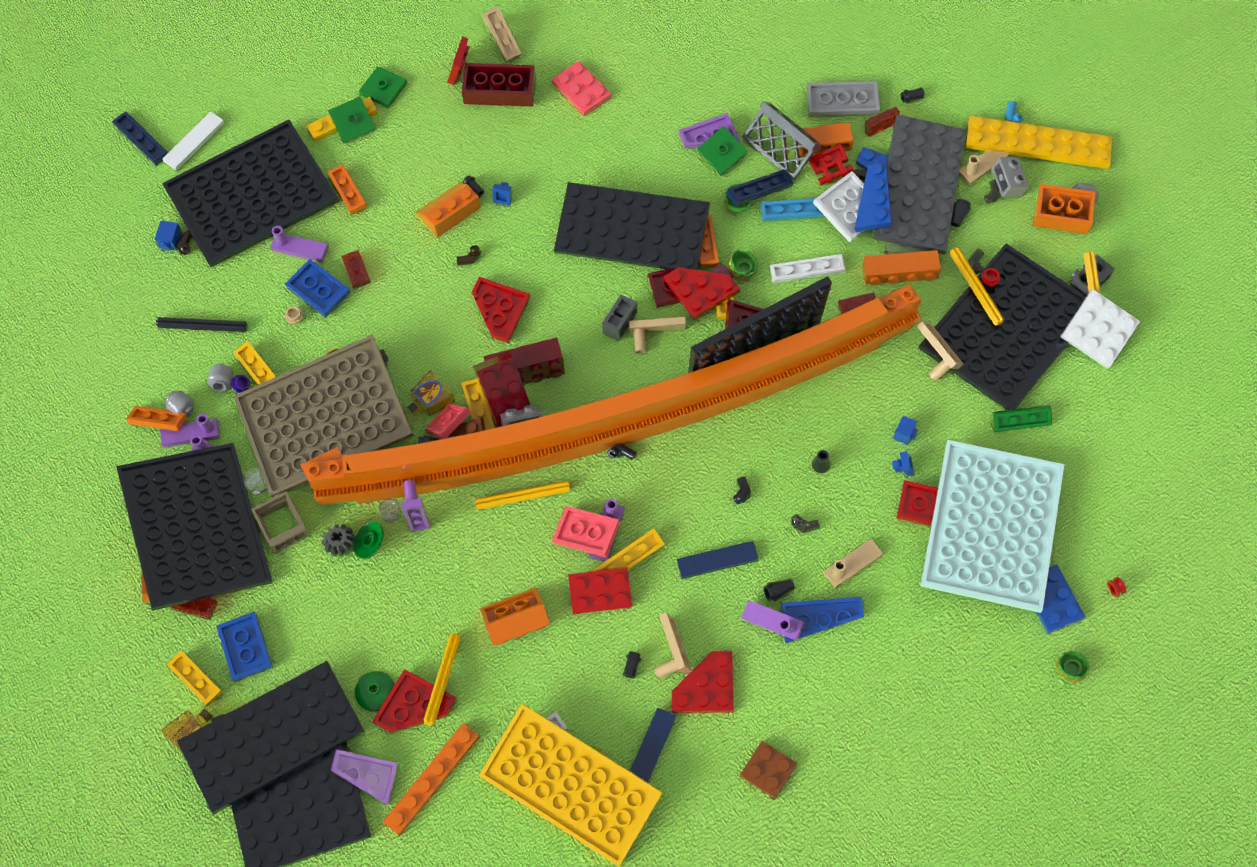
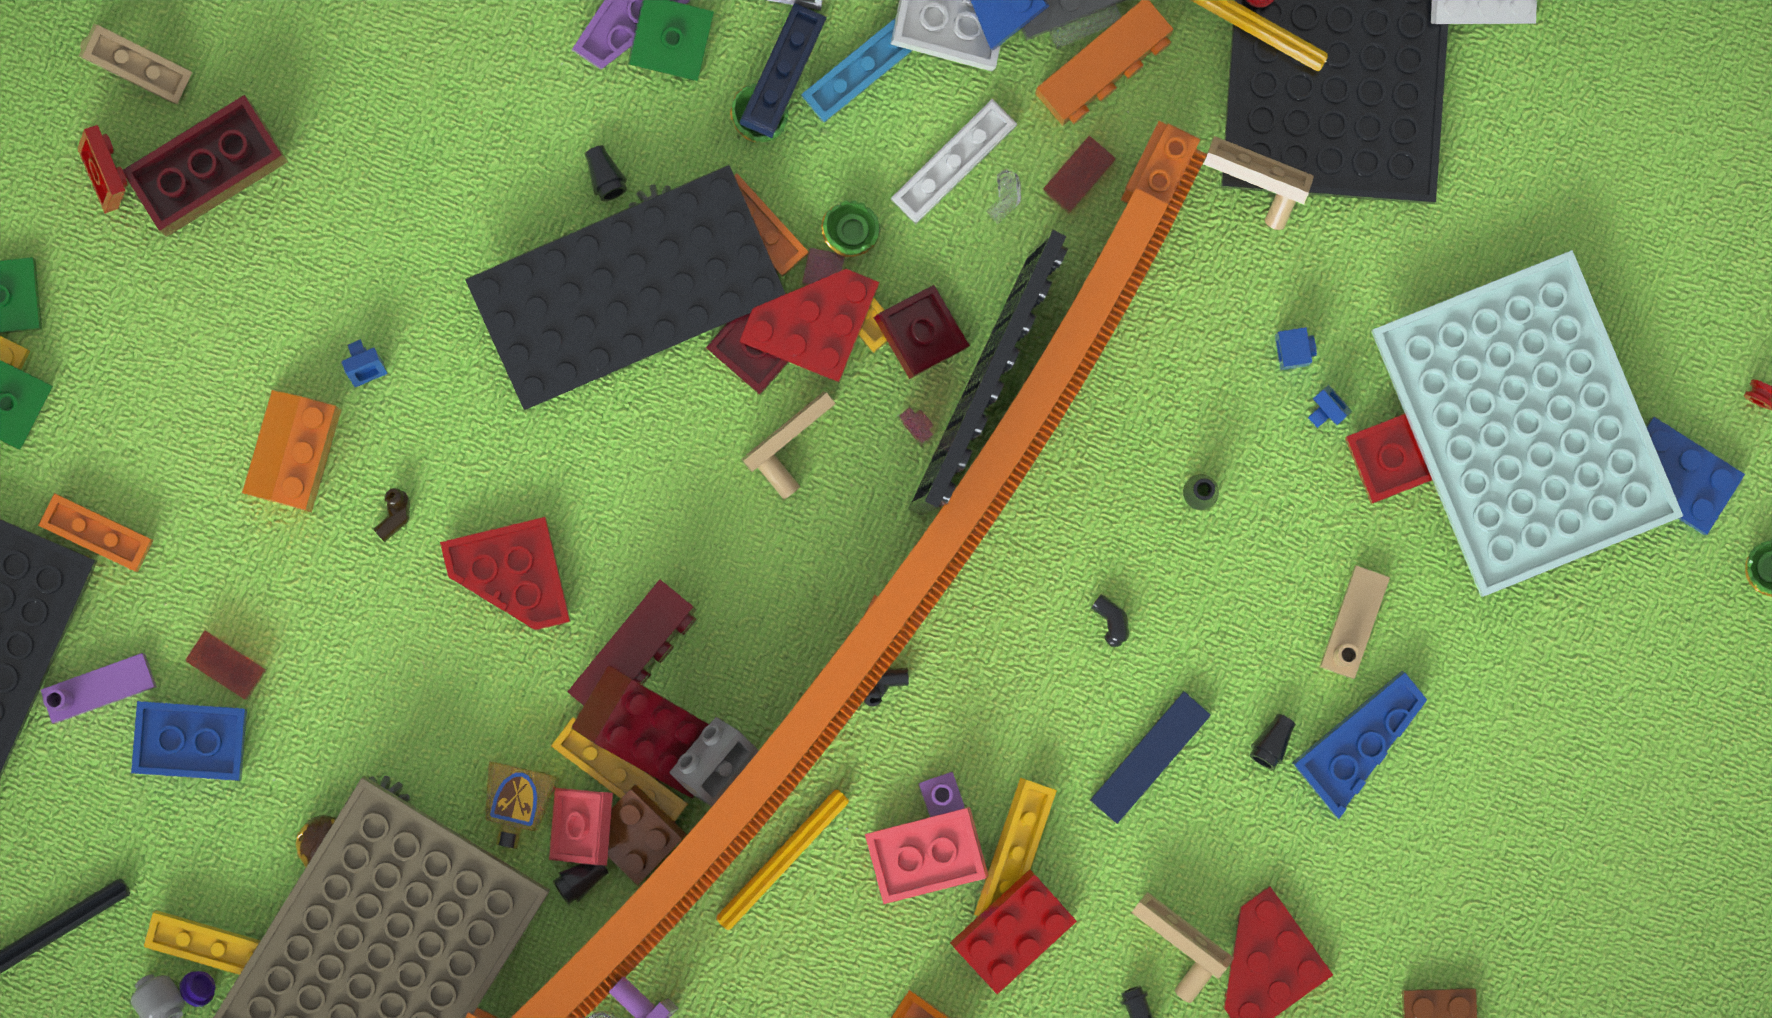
camera: 40 degrees left, 20 degrees up
tan plate [285,306,304,324] -> none
black pin [463,175,484,197] -> none
coral plate [552,61,611,116] -> none
dark grey brick [602,294,638,341] -> none
medium lavender piece [741,600,805,641] -> none
clear smoke arm [791,514,820,533] -> none
green tile [992,405,1052,432] -> none
none -> black cone [585,145,627,201]

